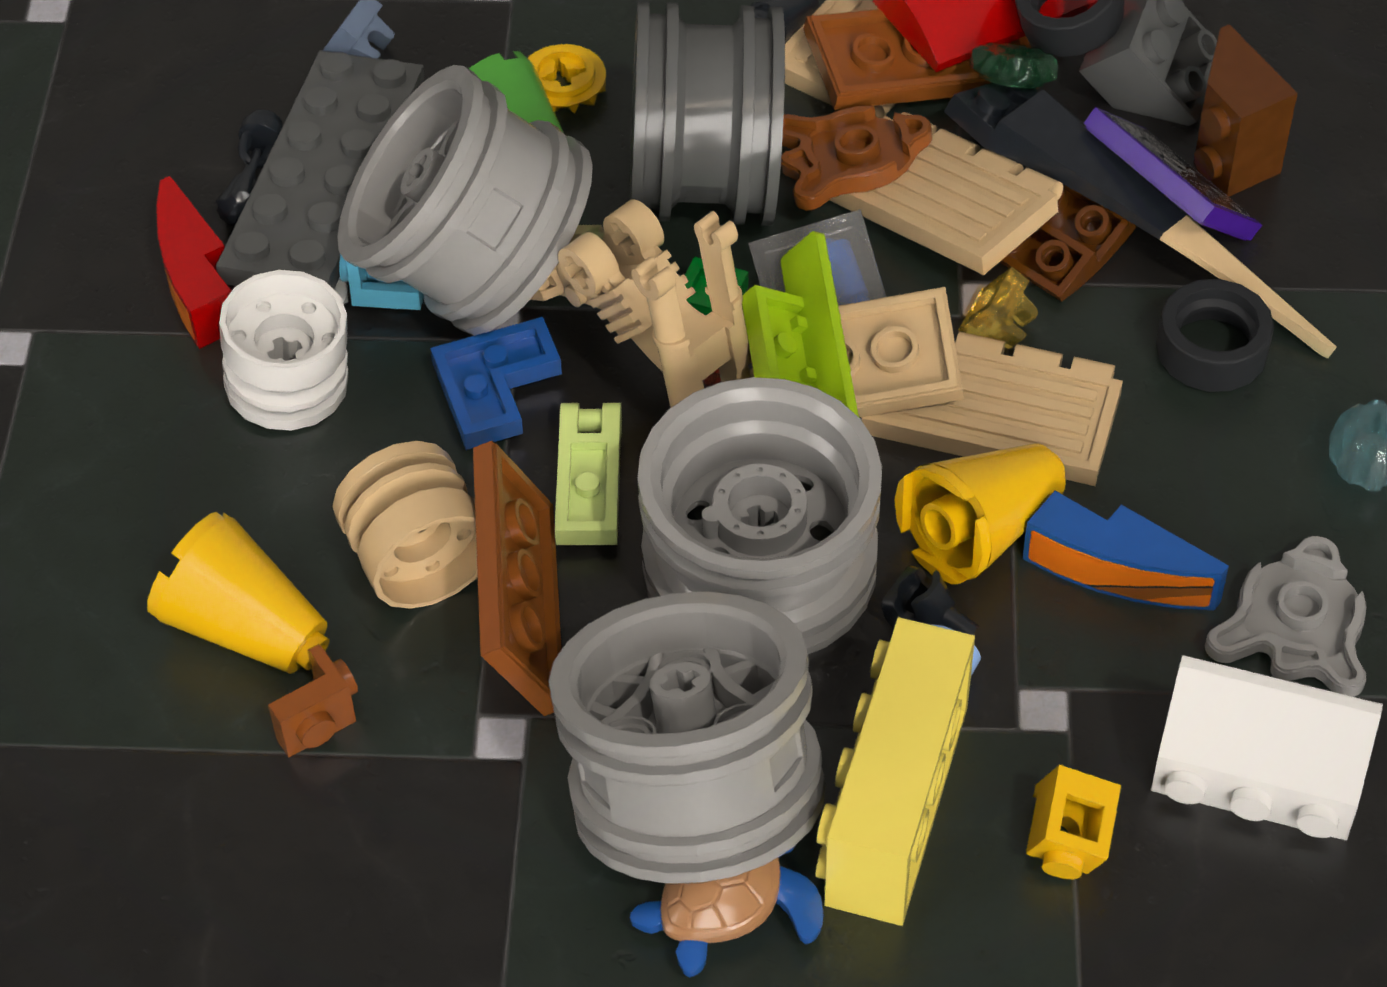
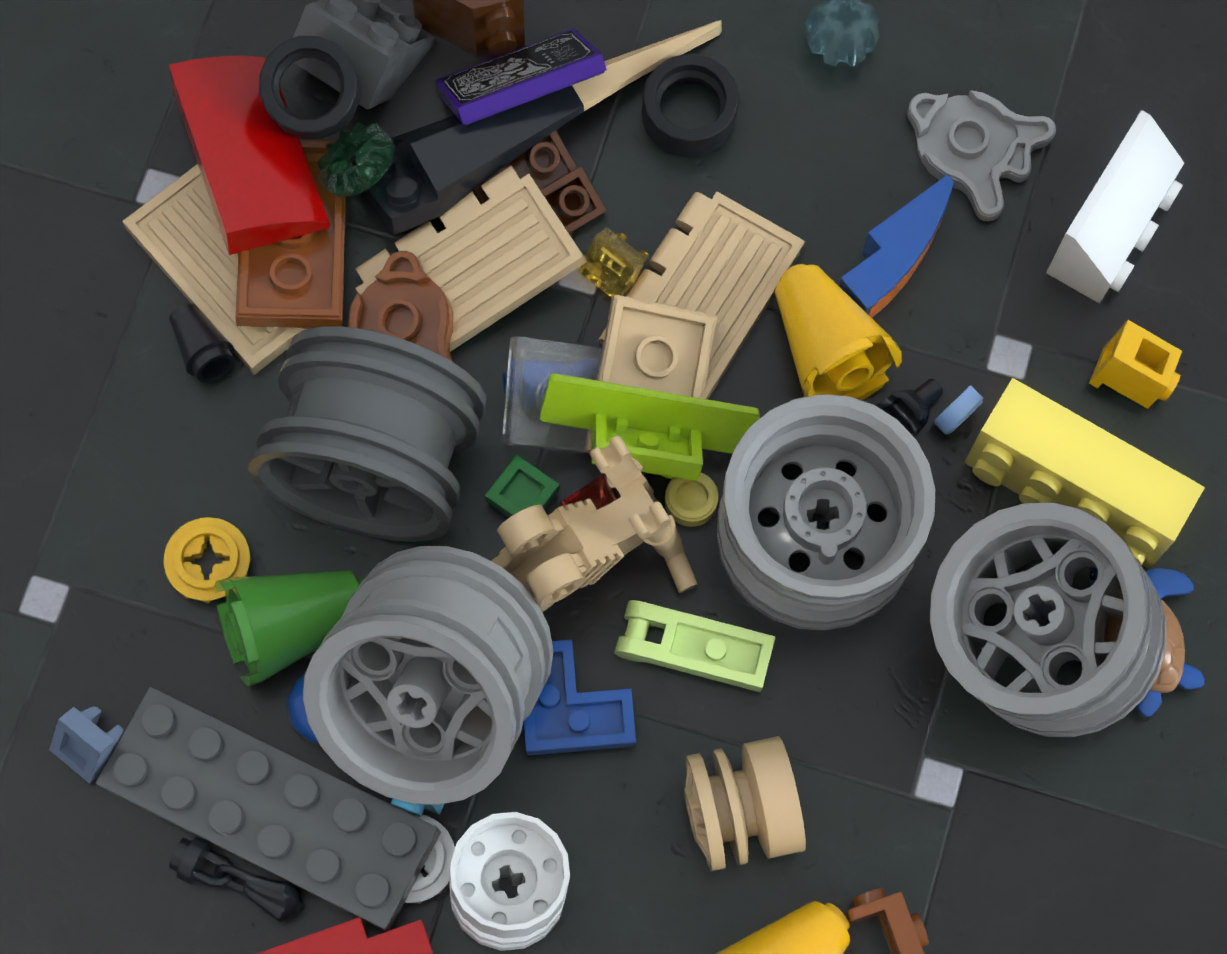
camera: 80 degrees left, 20 degrees up
dark orange tile [473,441,562,716] -> none

